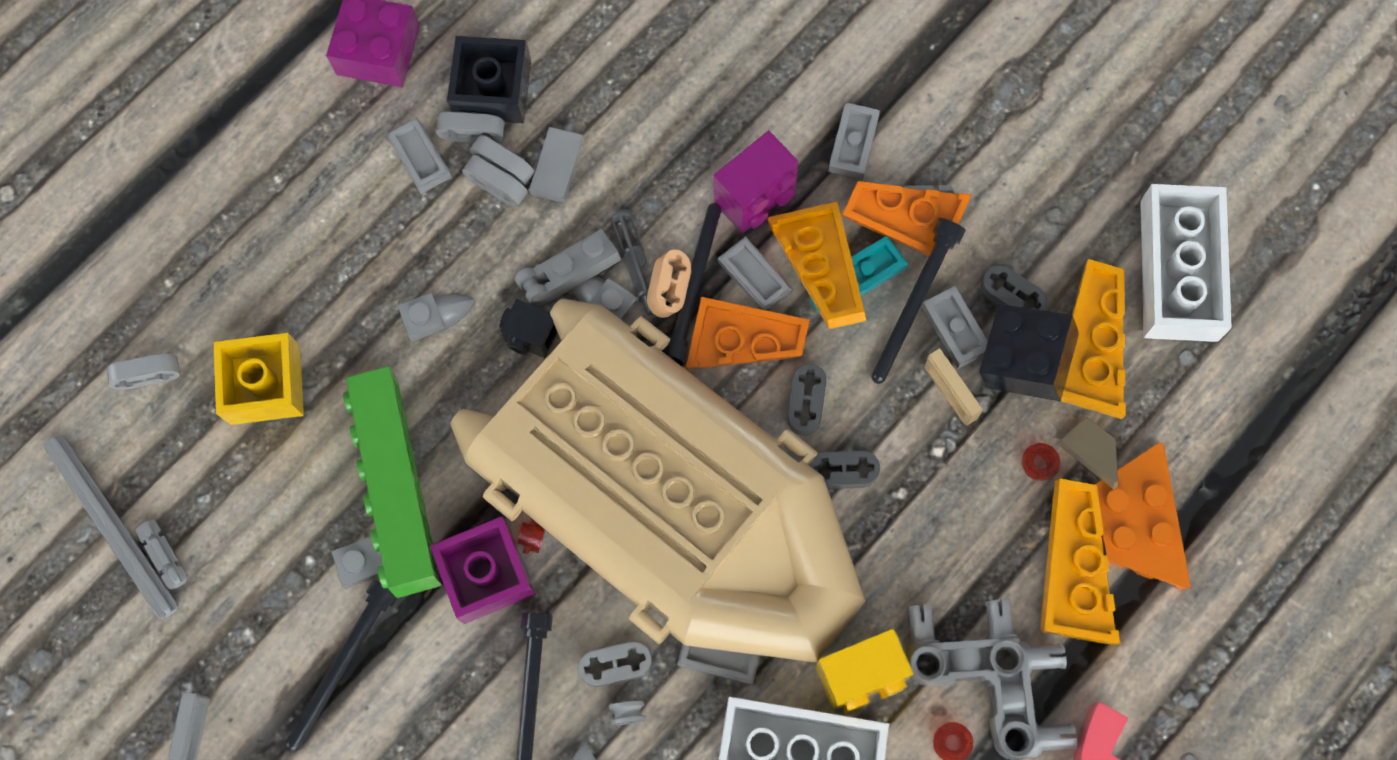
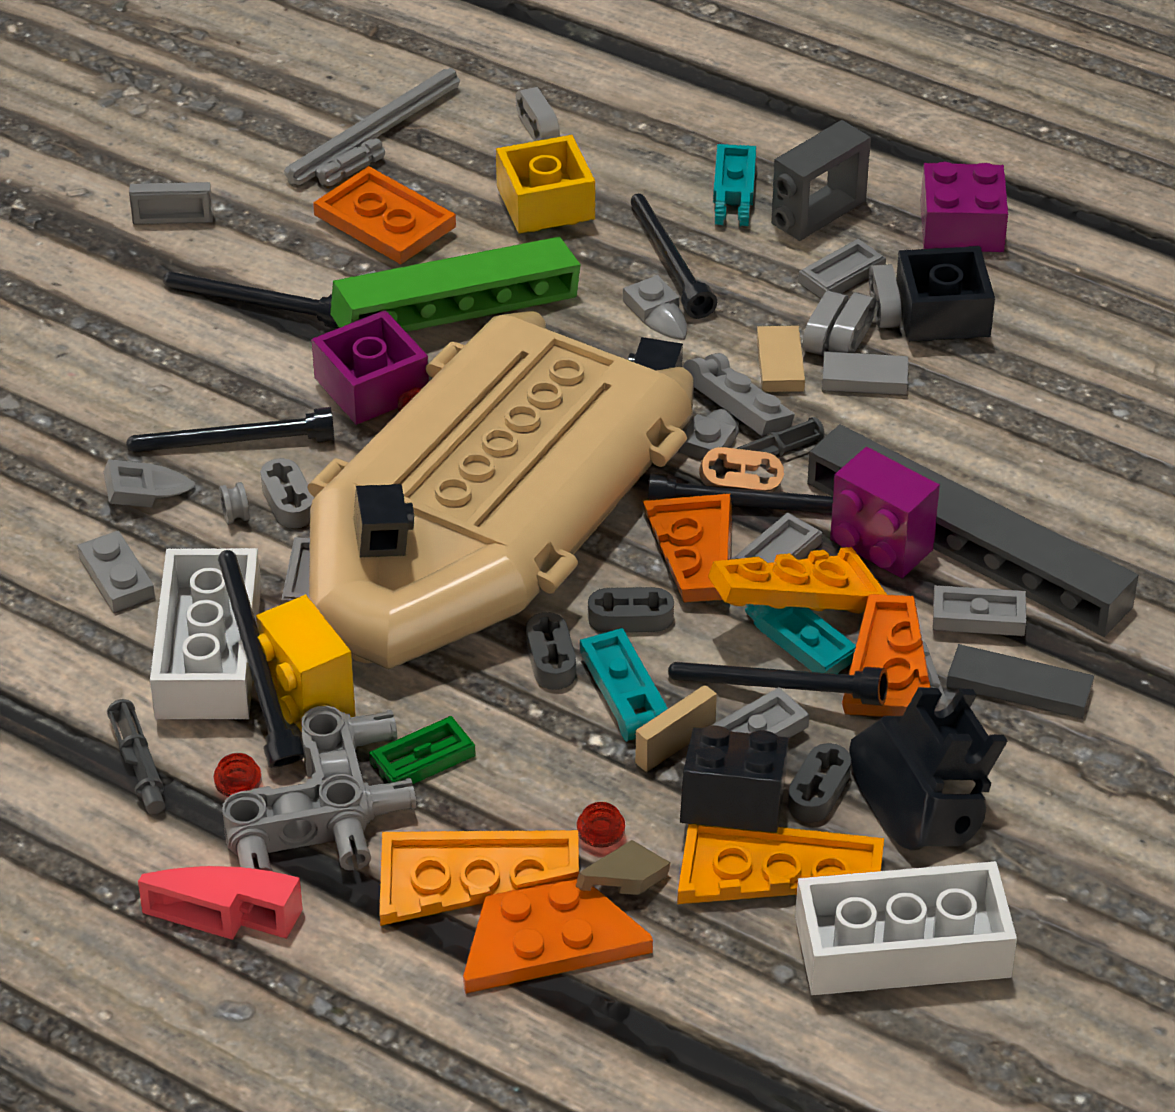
camera: 75 degrees right, 30 degrees down
none -> black piece [218,550,304,768]
none -> orange plate [313,166,456,265]
none -> black brick [353,484,414,558]
none -> green tile [369,716,476,785]
none -> teal plate [580,628,668,742]
none -> black piece [631,193,717,319]
none -> teal hinge [713,144,756,226]
none -> tan tile [757,326,805,392]
none -> dark grey window [771,120,871,241]
none -> dark grey brick [807,424,1139,637]
none -> black piece [849,687,1008,850]
none -> dark grey tile [946,644,1094,719]

